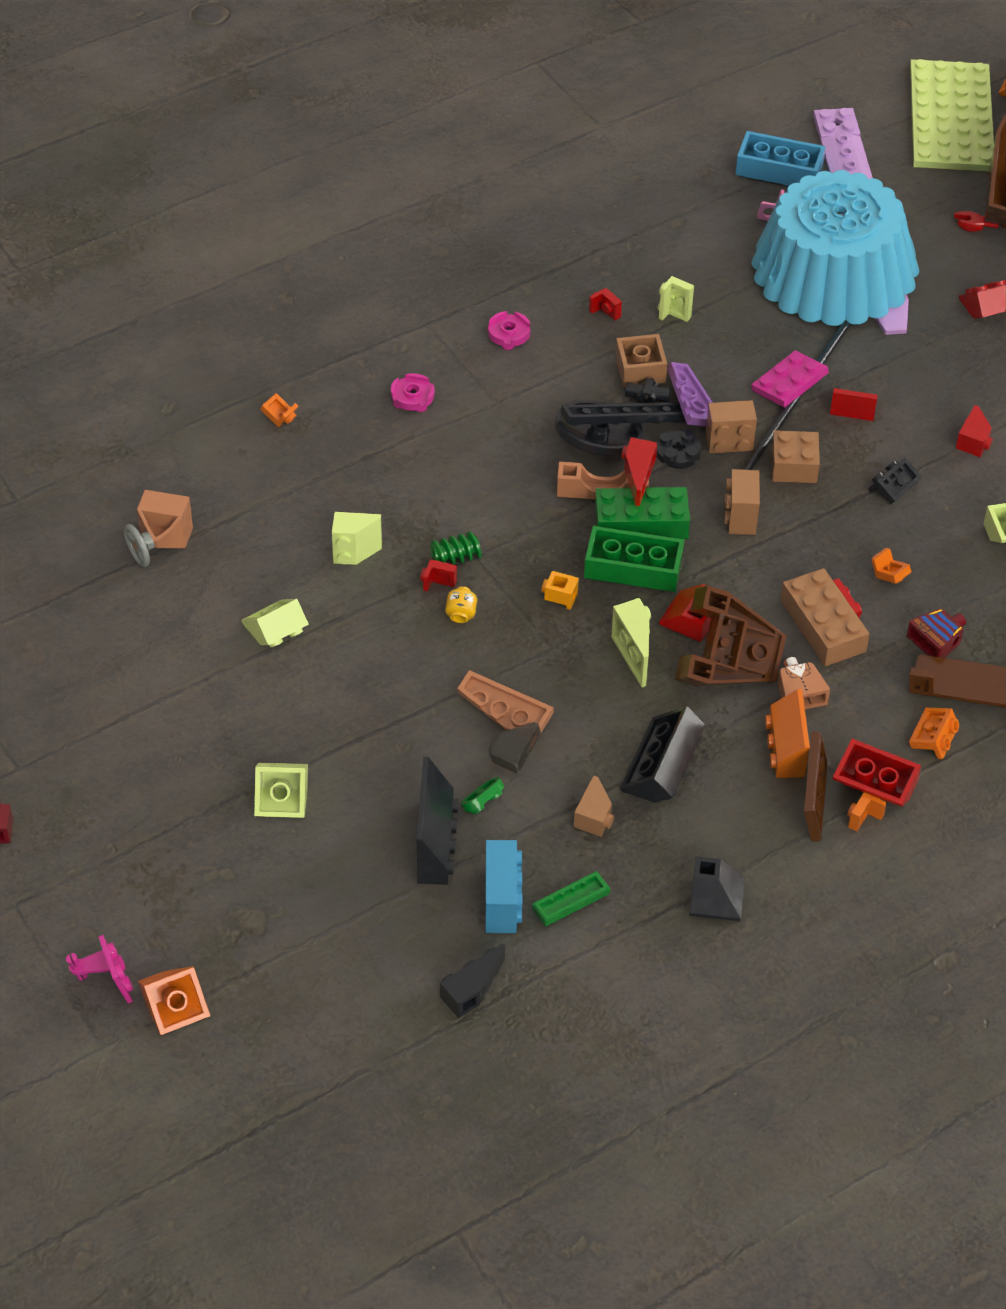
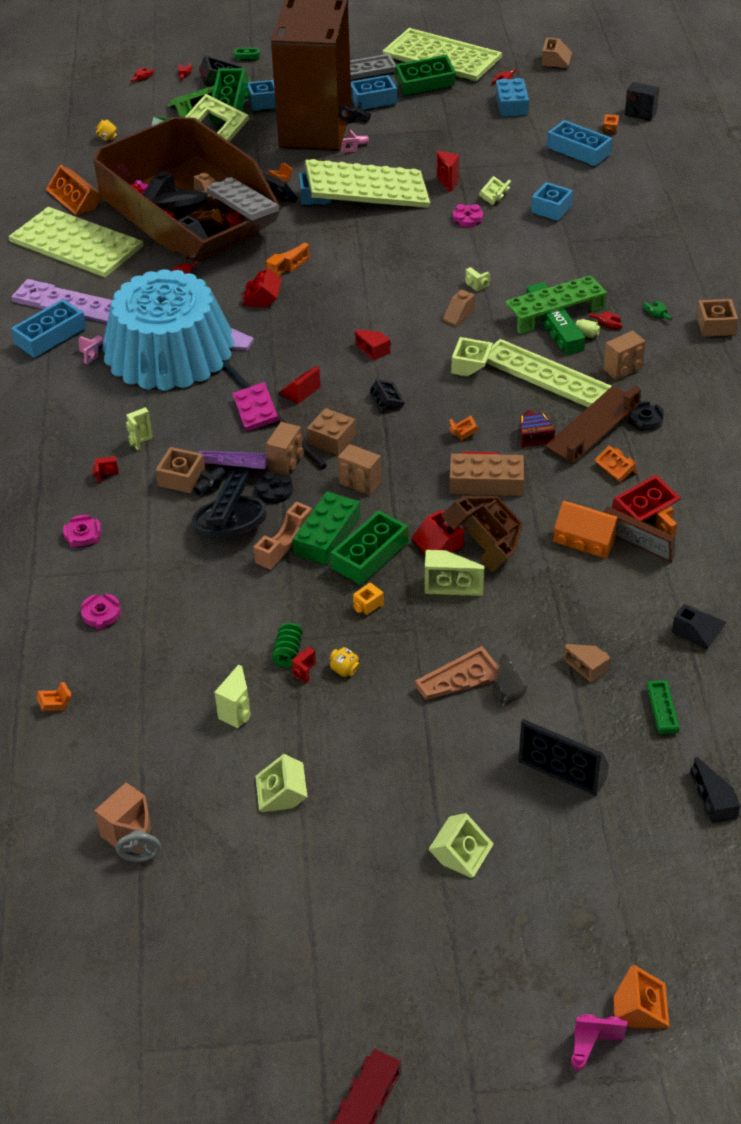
camera: 60 degrees left, 5 degrees down
green plate [460,777,504,814] -> none
dark azure brick [486,840,522,933] -> none
black slope [620,706,705,803] -> none
red slope [621,437,657,506] -> none
nougat torso [778,657,830,709] -> none

